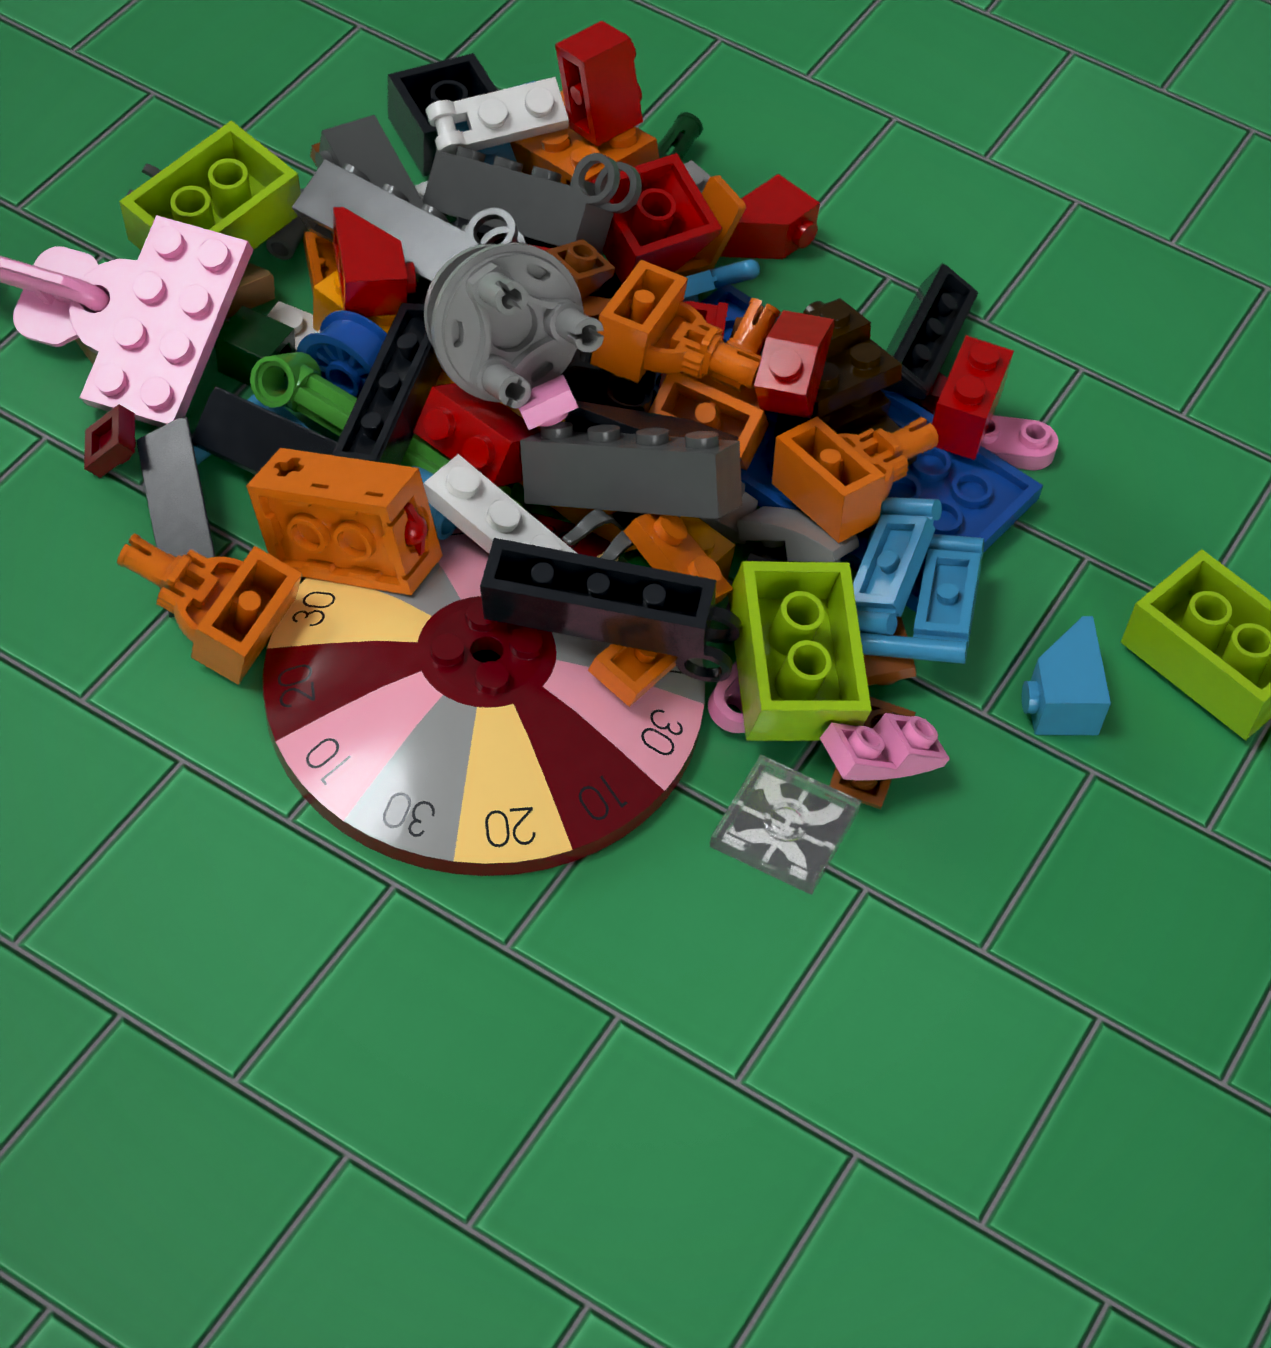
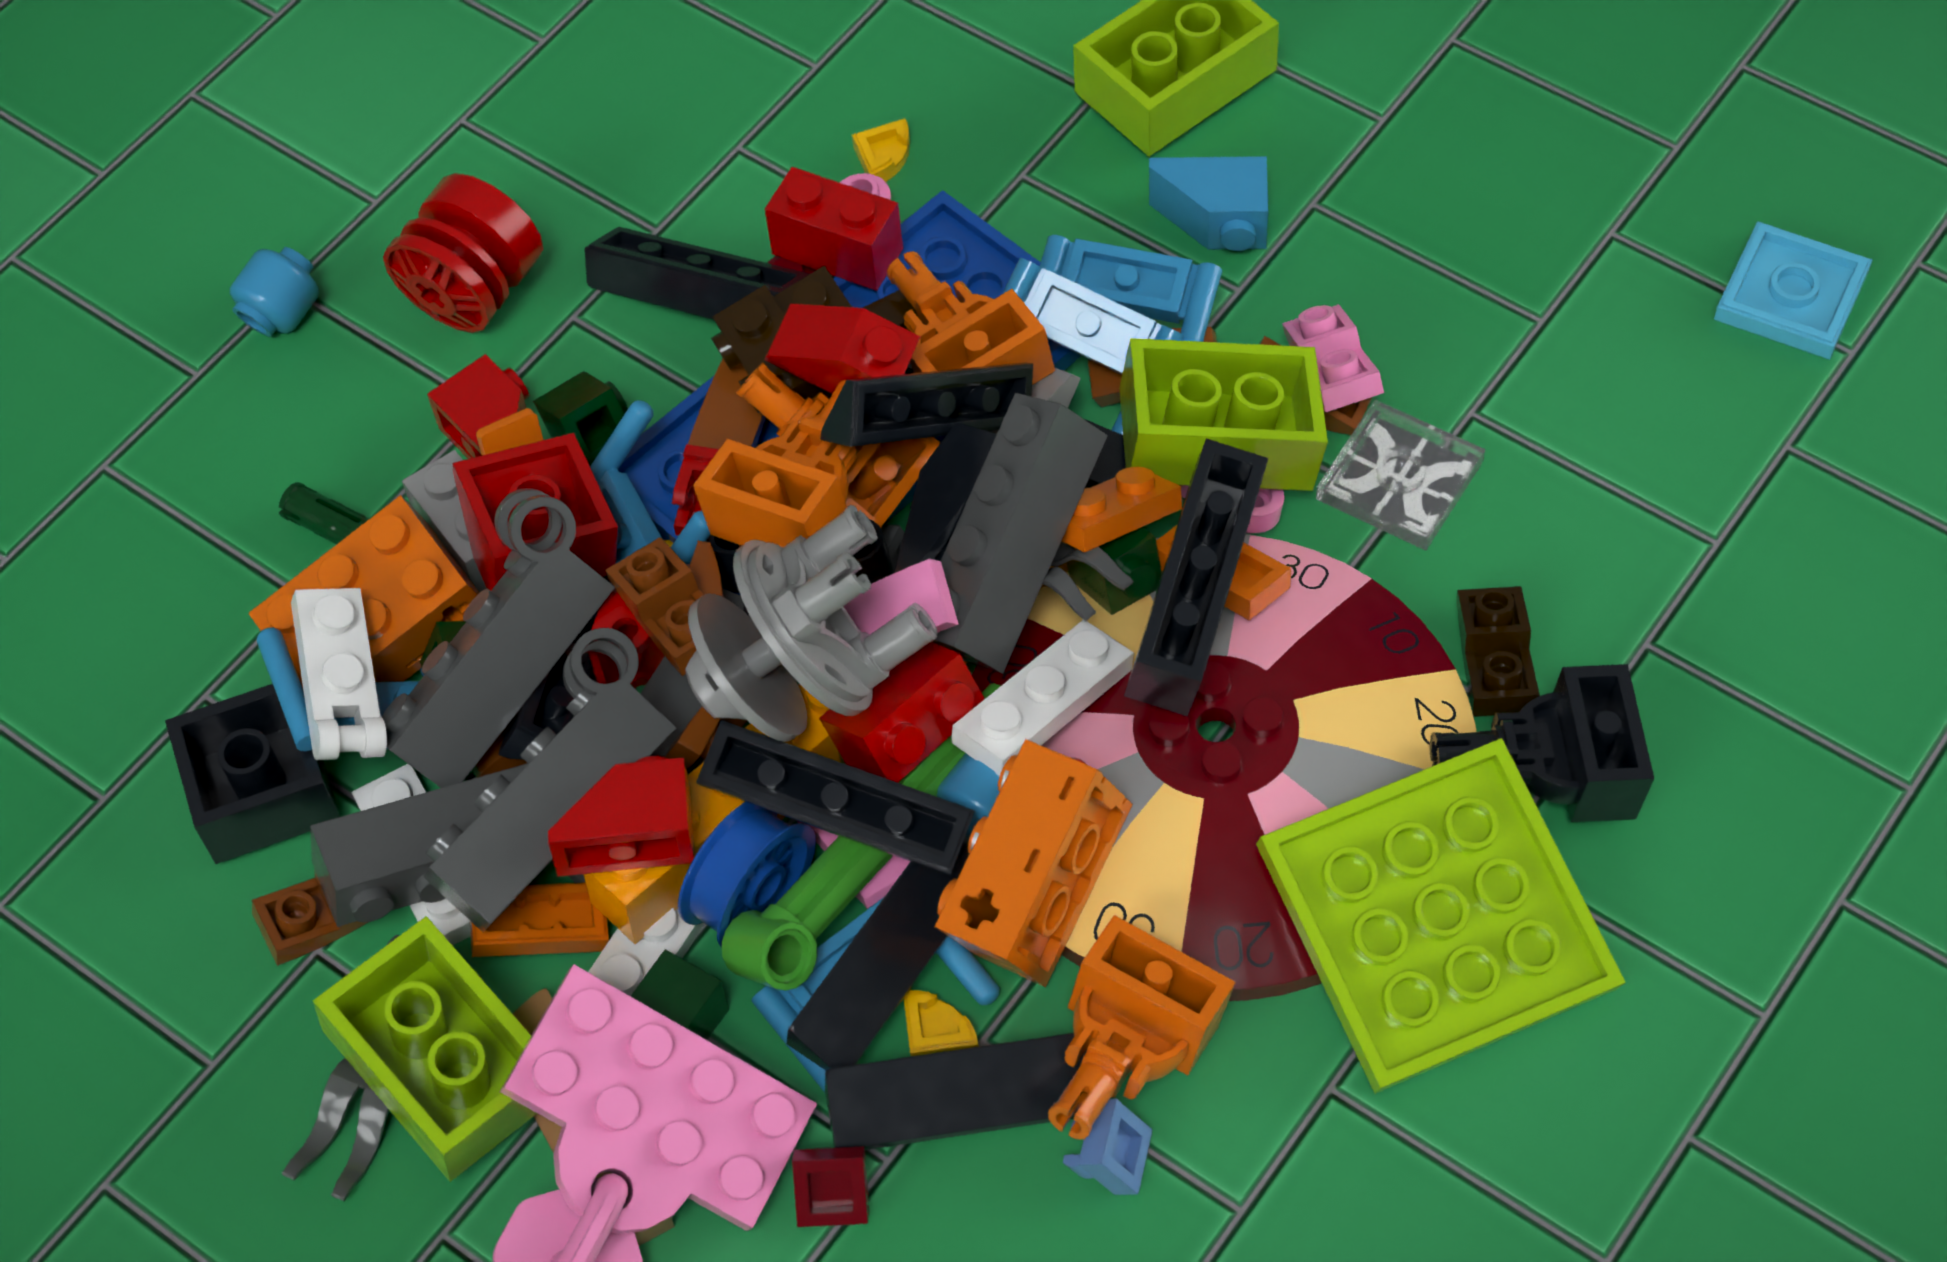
camera: 75 degrees left, 5 degrees up
red brick [555,21,643,146] -> none
none -> dark azure head [230,247,319,337]
none -> red wheel [383,173,543,333]
none -> dark green brick [533,371,628,466]
none -> black slope [820,362,1033,447]
none -> yellow tile [852,118,910,182]
none -> yellow tile [904,990,979,1056]
none -> medium blue tile [1063,1099,1153,1195]
none -> lime plate [1256,738,1626,1094]
none -> black brick [1429,664,1655,822]
none -> dark brown slope [1457,586,1540,717]
none -> medium azure tile [1714,221,1872,360]

